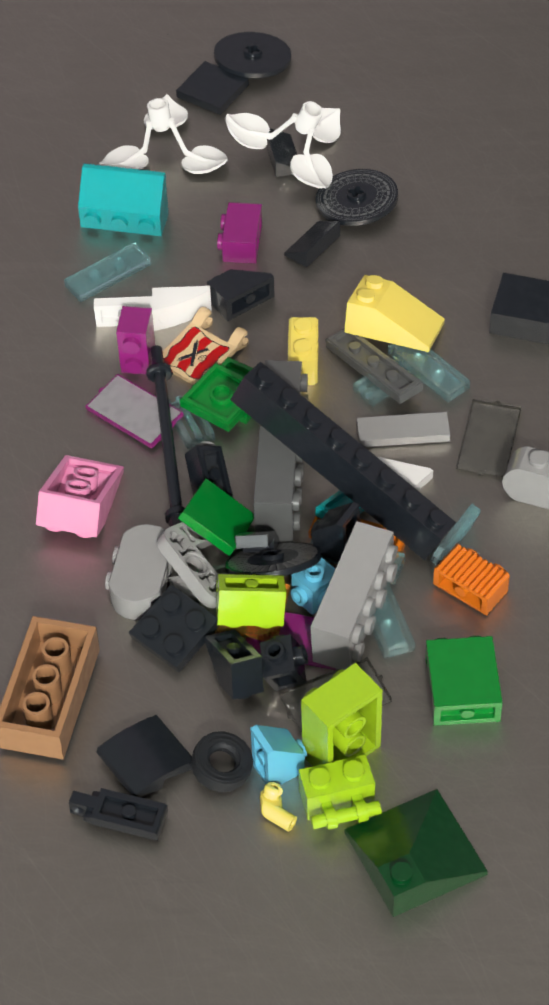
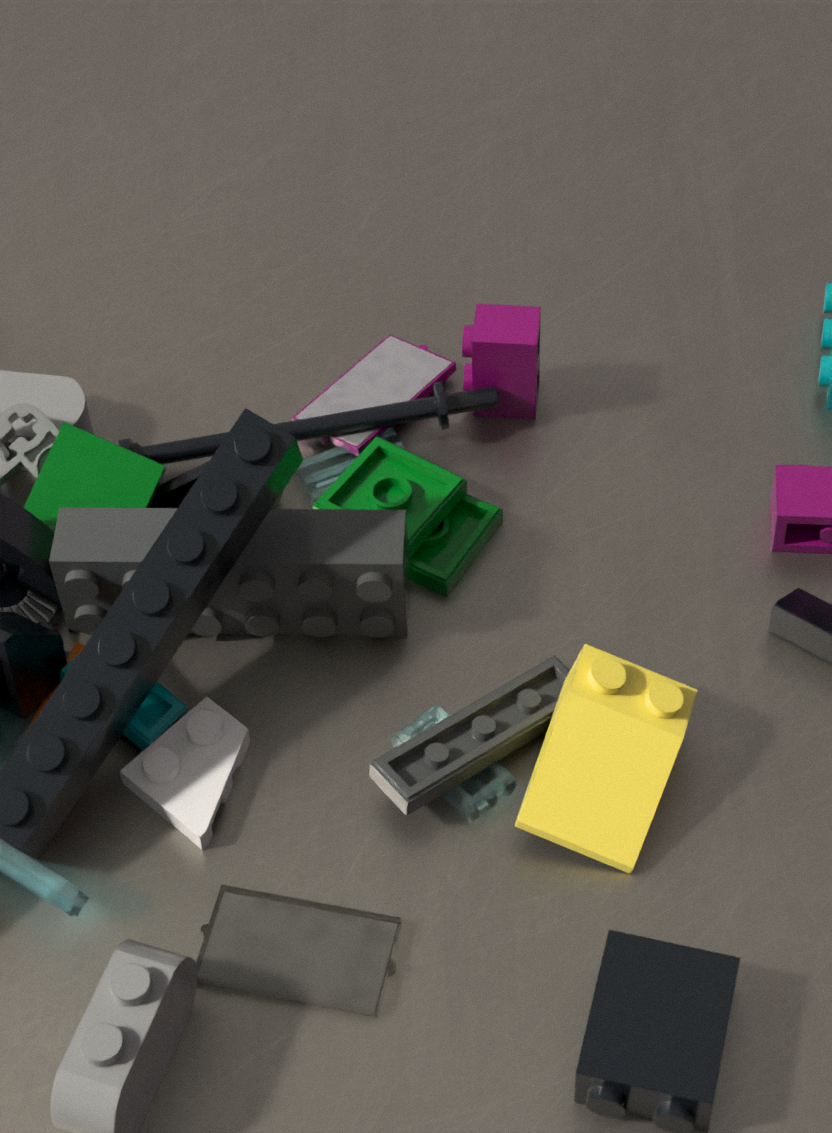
camera: 90 degrees right, 0 degrees up
bright pink slope [36,455,124,538] -> none
clear light blue tile [64,242,151,302] -> none
white slope [94,286,212,331] -> none
flag [163,307,249,385] -> none
black slope [207,269,275,321] -> none
light yellow brick [288,317,318,385] -> none
light grey tile [356,412,451,447] -> none
clear light blue tile [388,344,470,402] -> none

